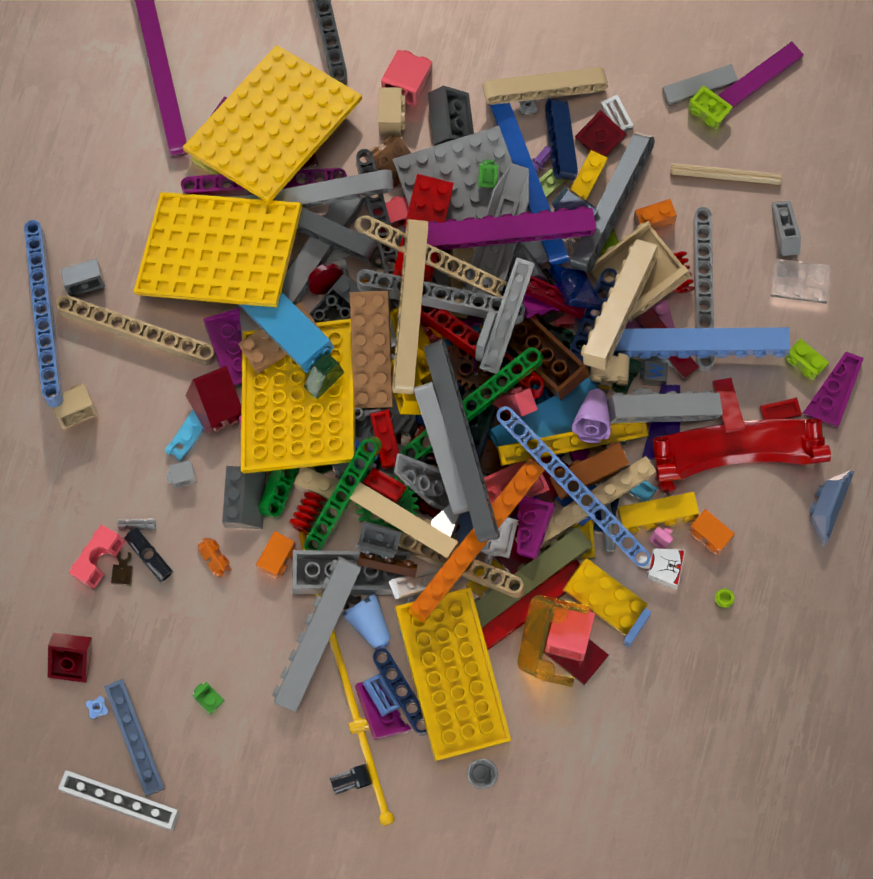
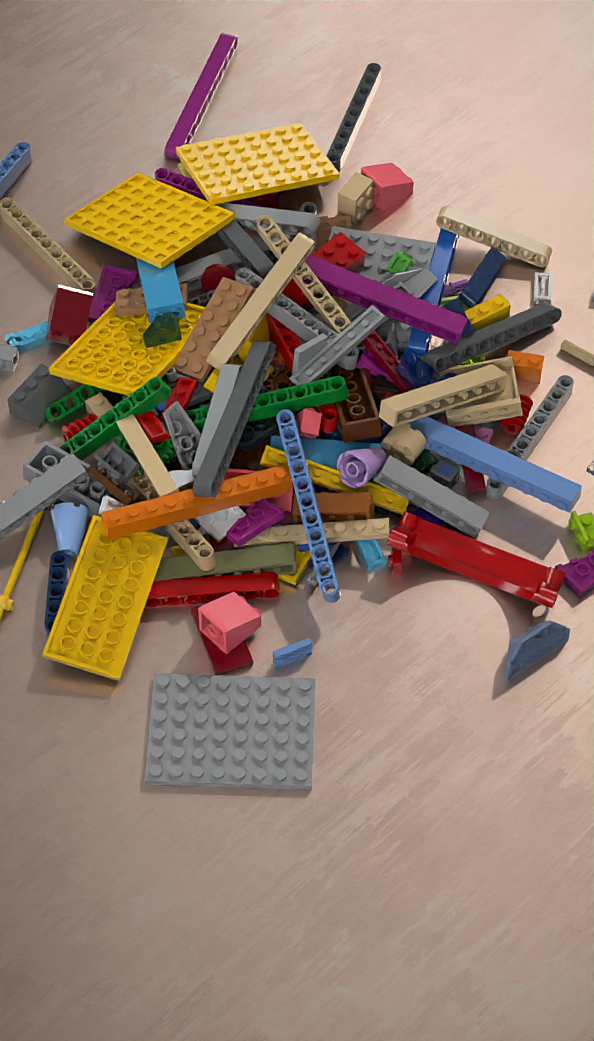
camera: 30 degrees right, 20 degrees down
brick [61,258,106,297] -> none
orange brick [256,531,297,579] -> none
magenta wing [355,682,411,740] -> none
medium blue tile [362,673,400,717] -> none
dark grey slope [427,85,474,145] -> none
light grey hair [467,758,498,789] -> none
clear yellow windscreen [517,595,590,687] -> none
light grey plate [519,99,538,114] -> none
yellow plate [563,558,648,636] -> none
dark red tile [575,110,628,157] -> none
yellow brick [617,492,699,534] -> none
white torso [638,549,685,590] -> none
bright pink tile [649,526,674,549] -> none
orange brick [689,509,735,555] -> none
red tile [712,378,745,433] -> none
lime plate [715,588,735,608] -> none
red tile [759,397,802,420] -> none
none -> light grey plate [145,673,315,790]

